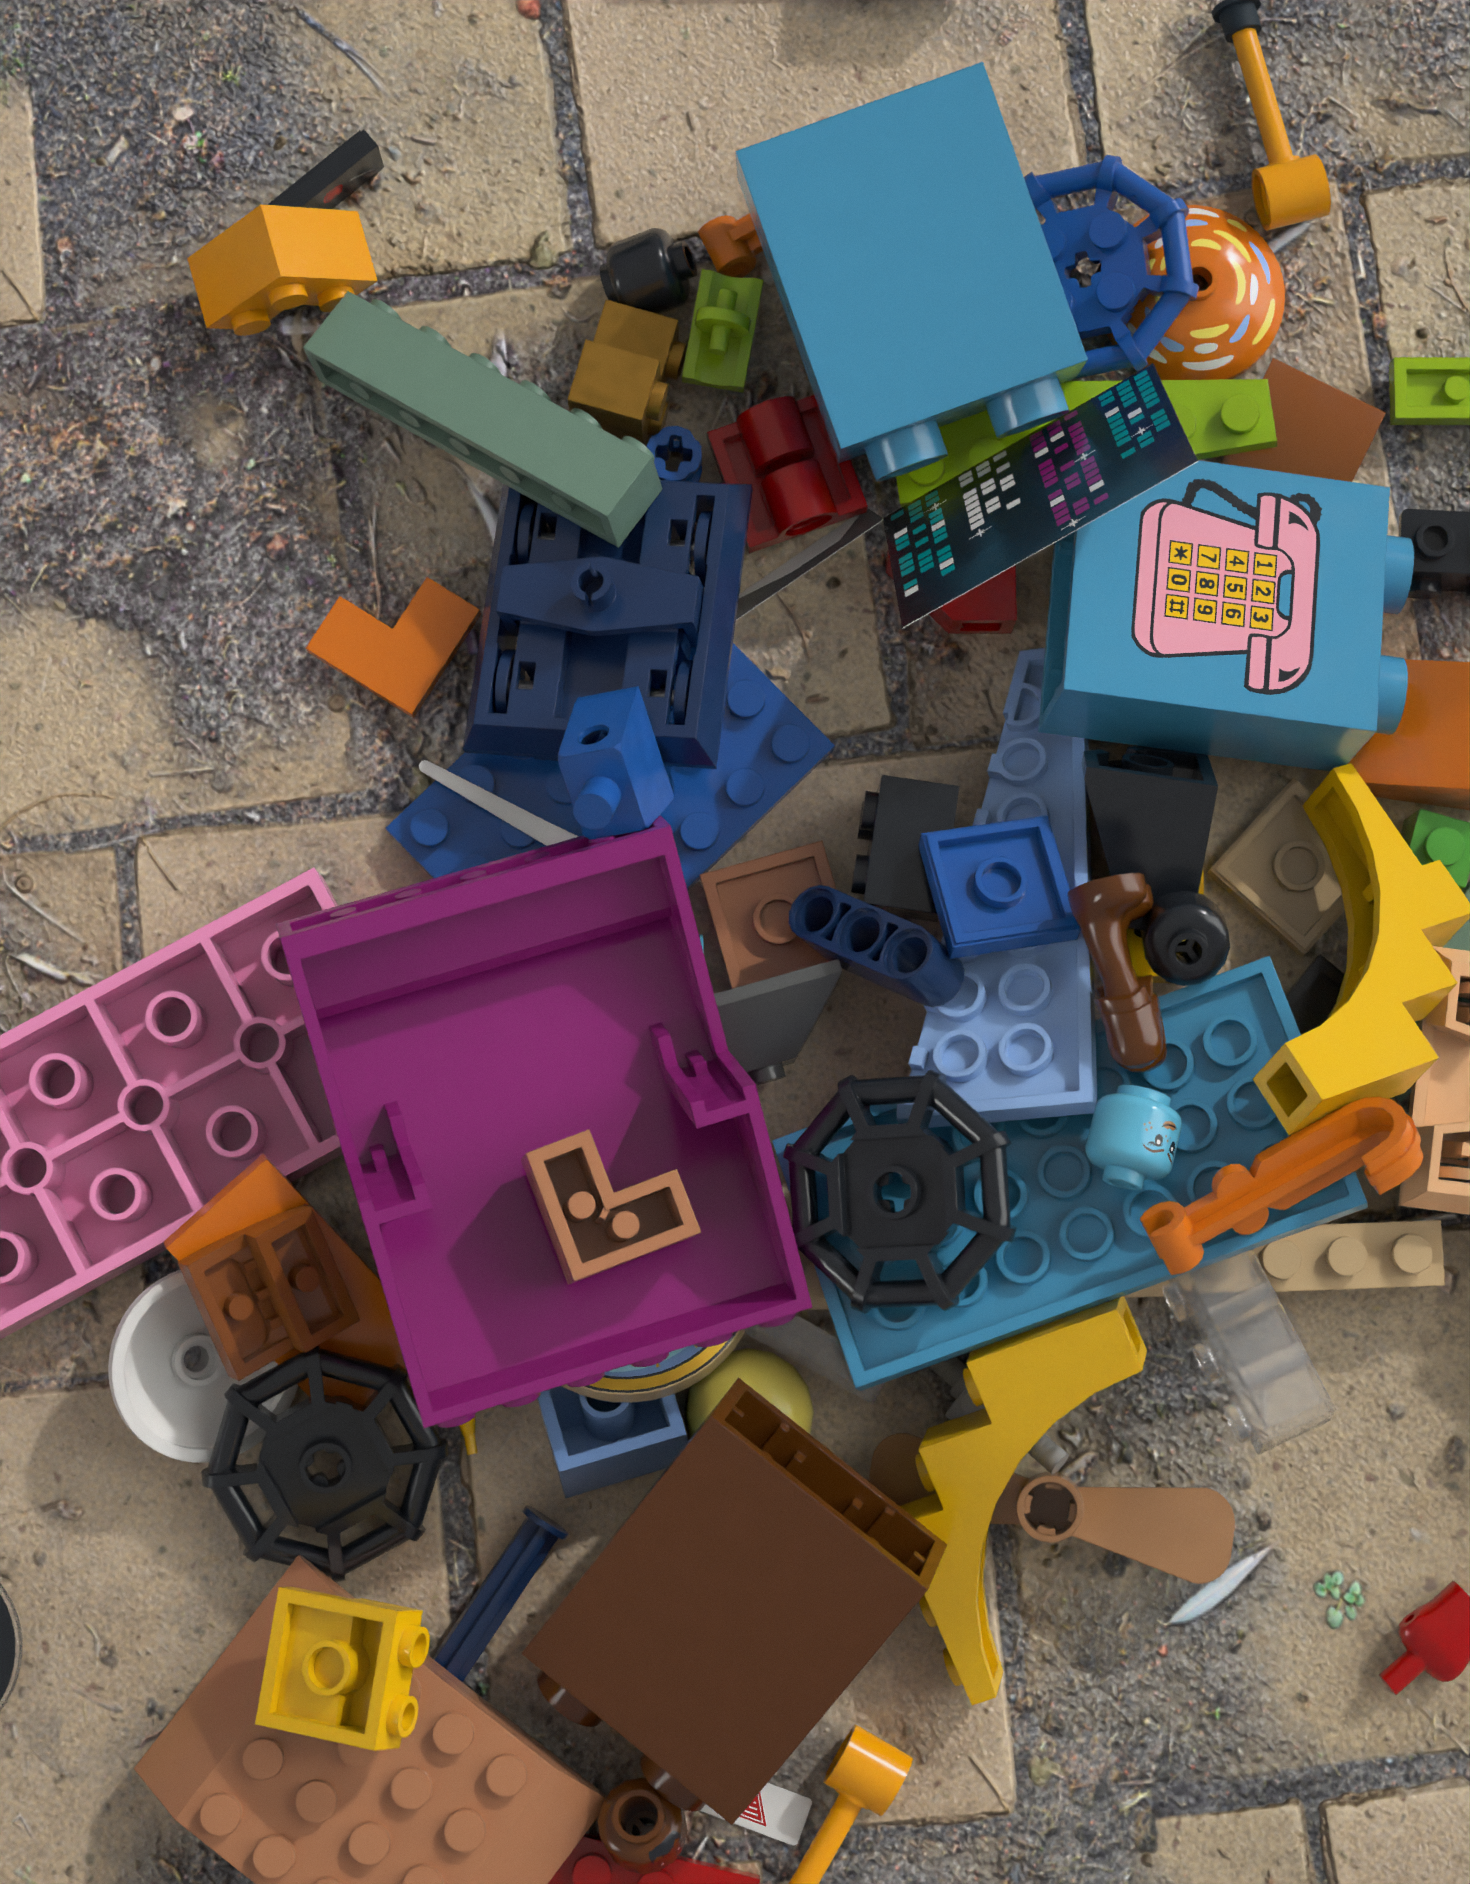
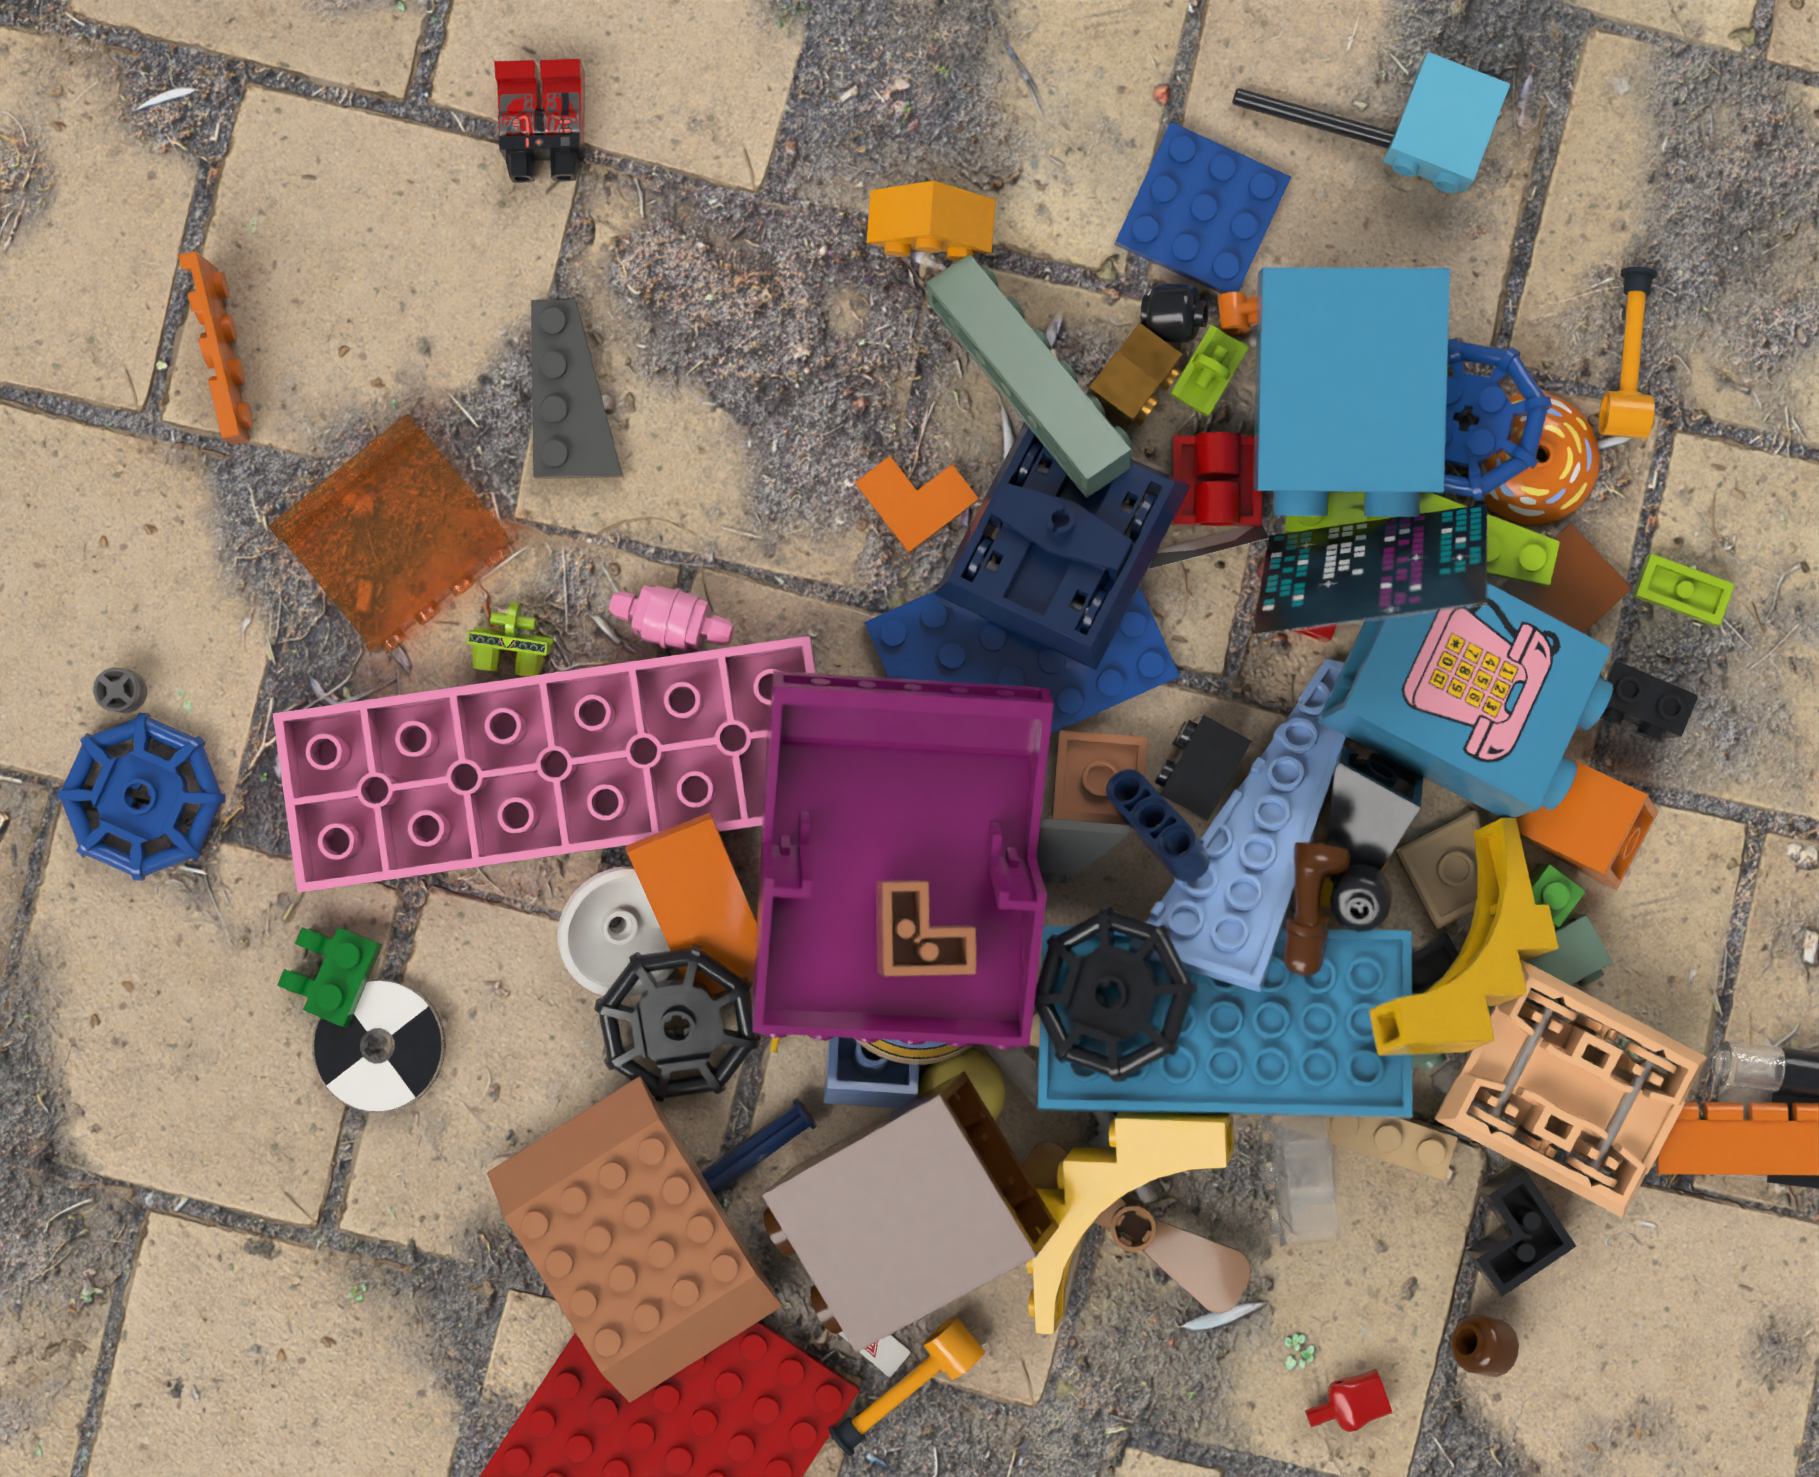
camera: 20 degrees right, 5 degrees up
dark orange slope [177,1204,360,1381] -> none
yellow plate [255,1587,430,1751] -> none
black tile [268,130,384,209] -> none
white sticker [419,760,579,846] -> none
blue torso [558,686,674,839] -> none
reddish brown head [597,1777,688,1874] -> none
blue bush [647,426,702,482] -> none
blue tile [918,815,1081,959] -> none
medium azure head [1085,1085,1182,1190] -> none
orange piece [1140,1096,1424,1275] -> none
none -> bright pink piece [609,585,735,652]
none -> blue plate [1114,122,1291,294]

